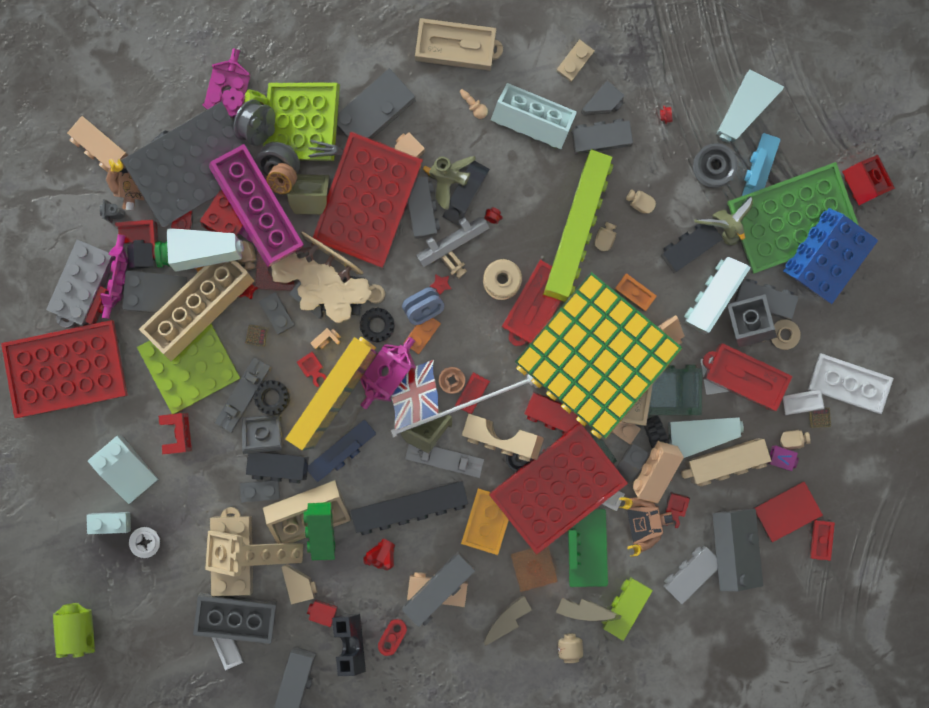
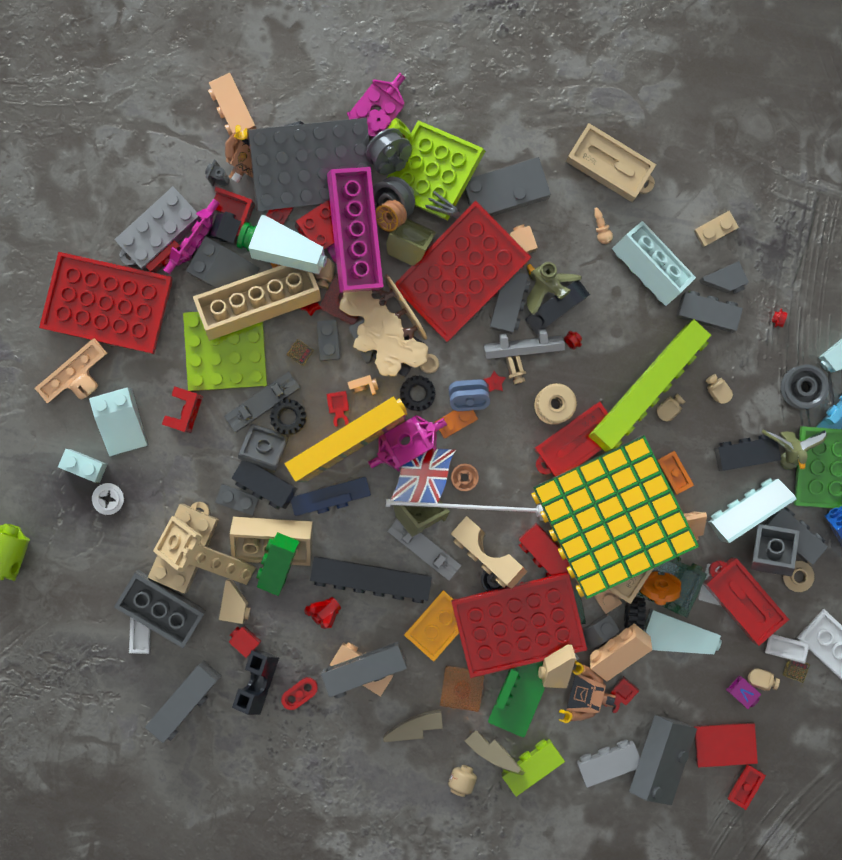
camera: 25 degrees right, 0 degrees up
red plate [455,372,490,414] -> none
tan piece [681,438,771,486] -> none
none -> light nougat plate [35,338,108,403]
none -> tan slope [538,644,576,688]
none -> orange plate [640,571,681,605]

